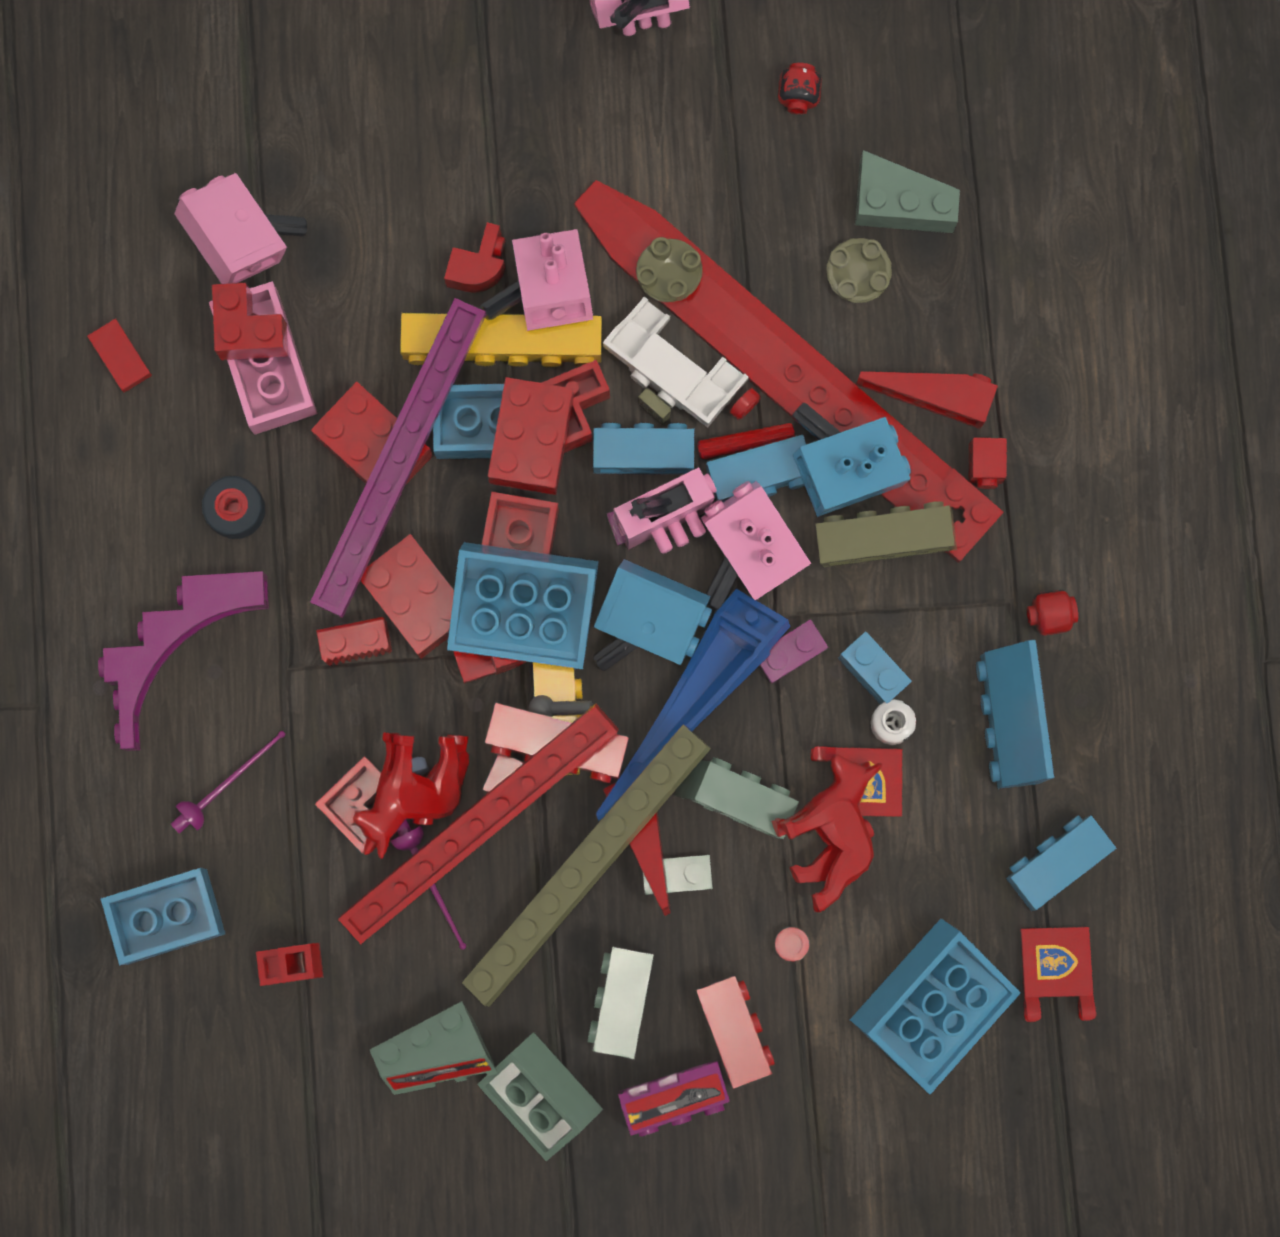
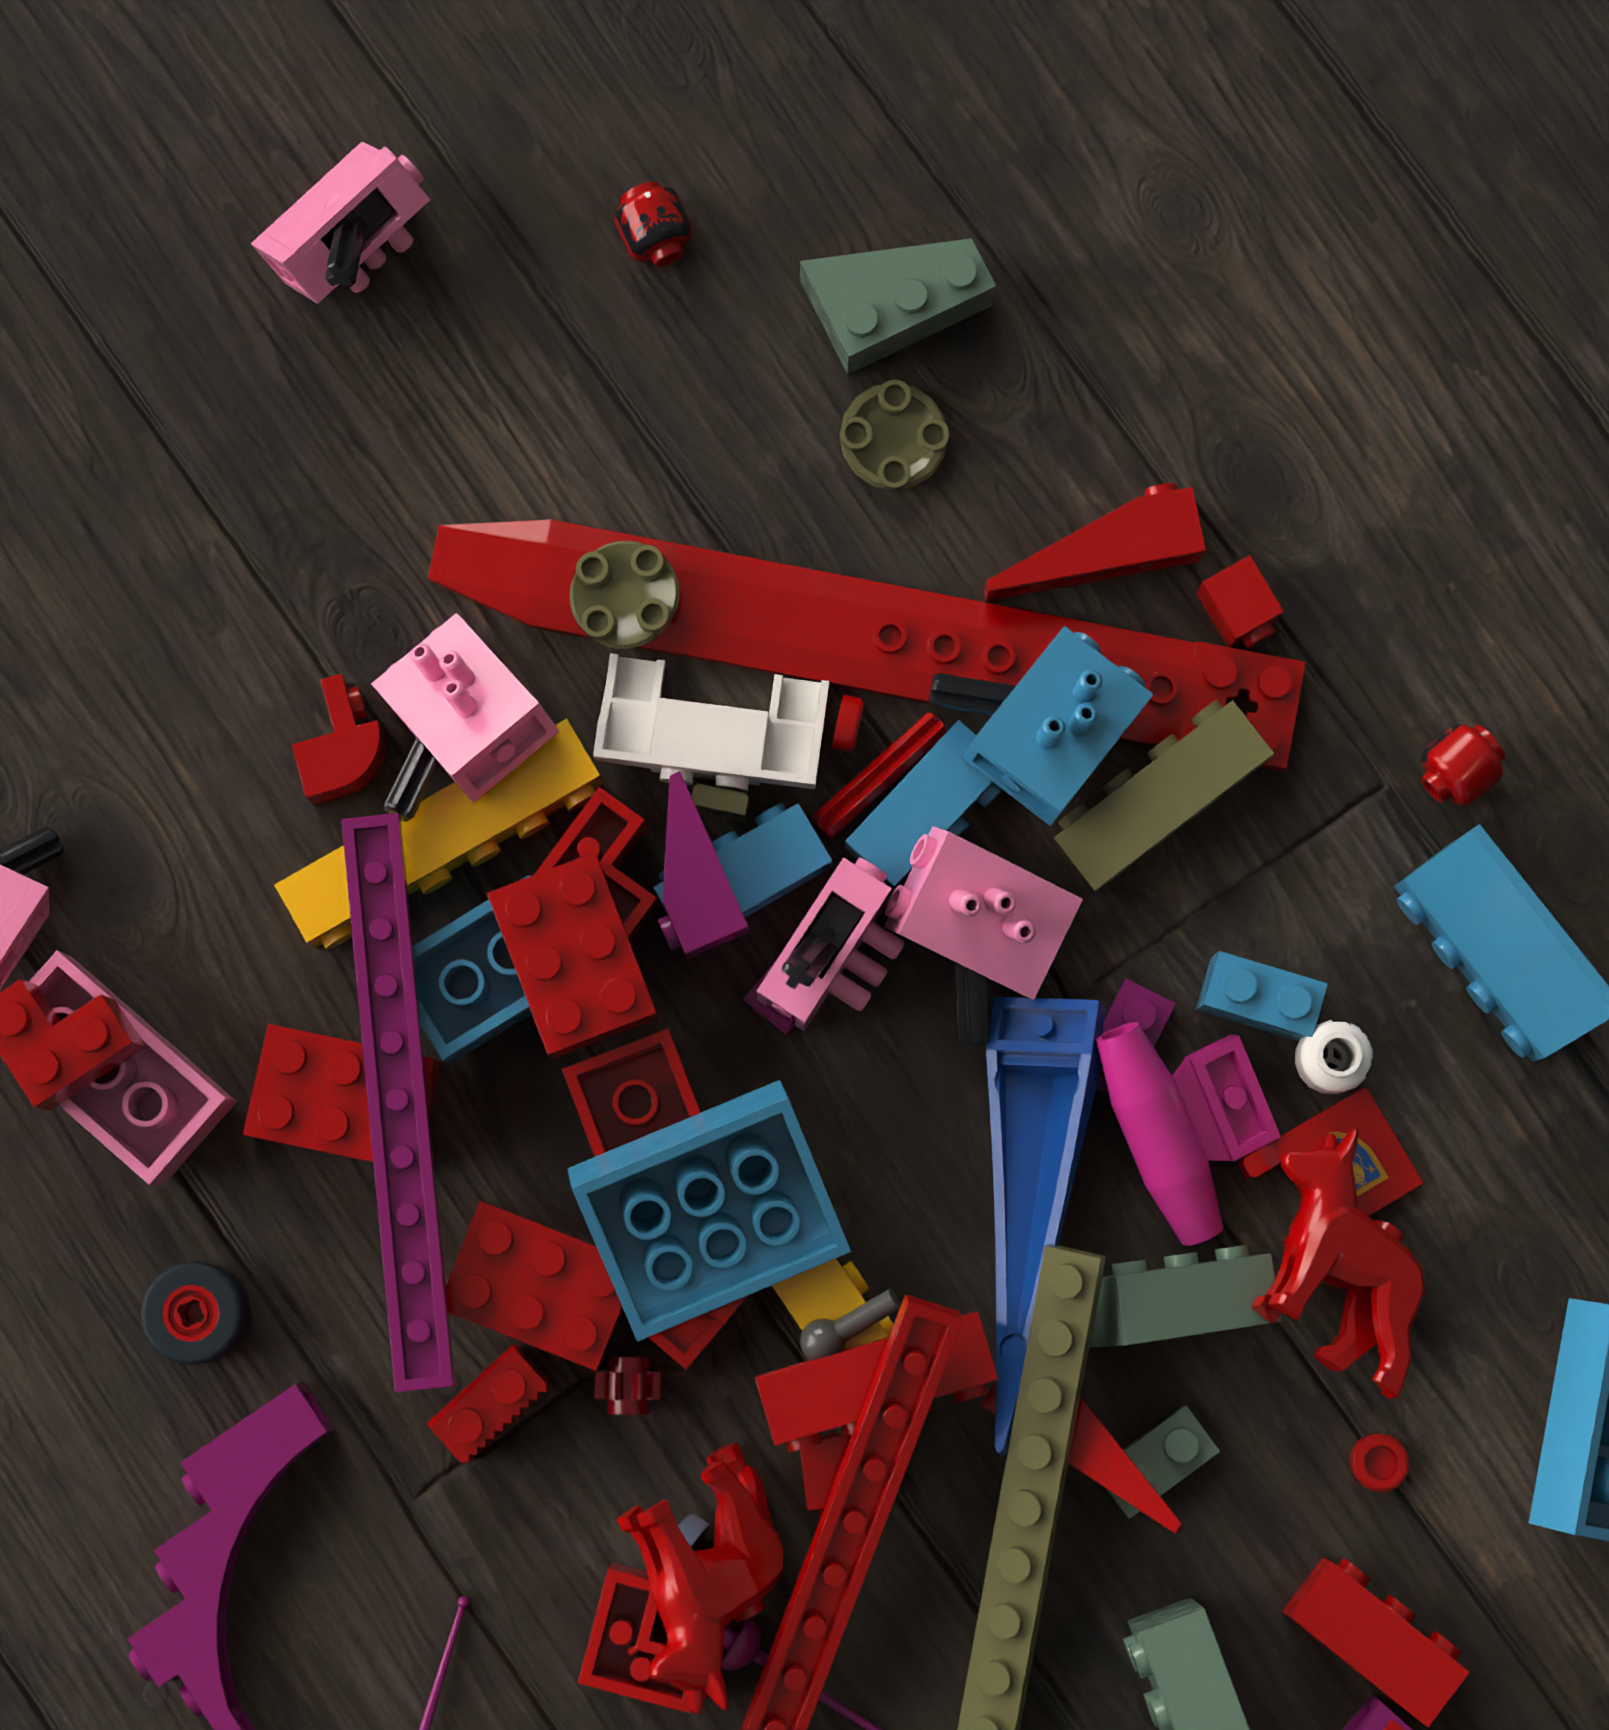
camera: 30 degrees left, 0 degrees up
dark azure piece [593,559,712,671] -> none
none -> dark red gear [594,1356,663,1415]
none -> magenta slope [658,771,749,959]
none -> dark pink plate [1096,1022,1281,1246]

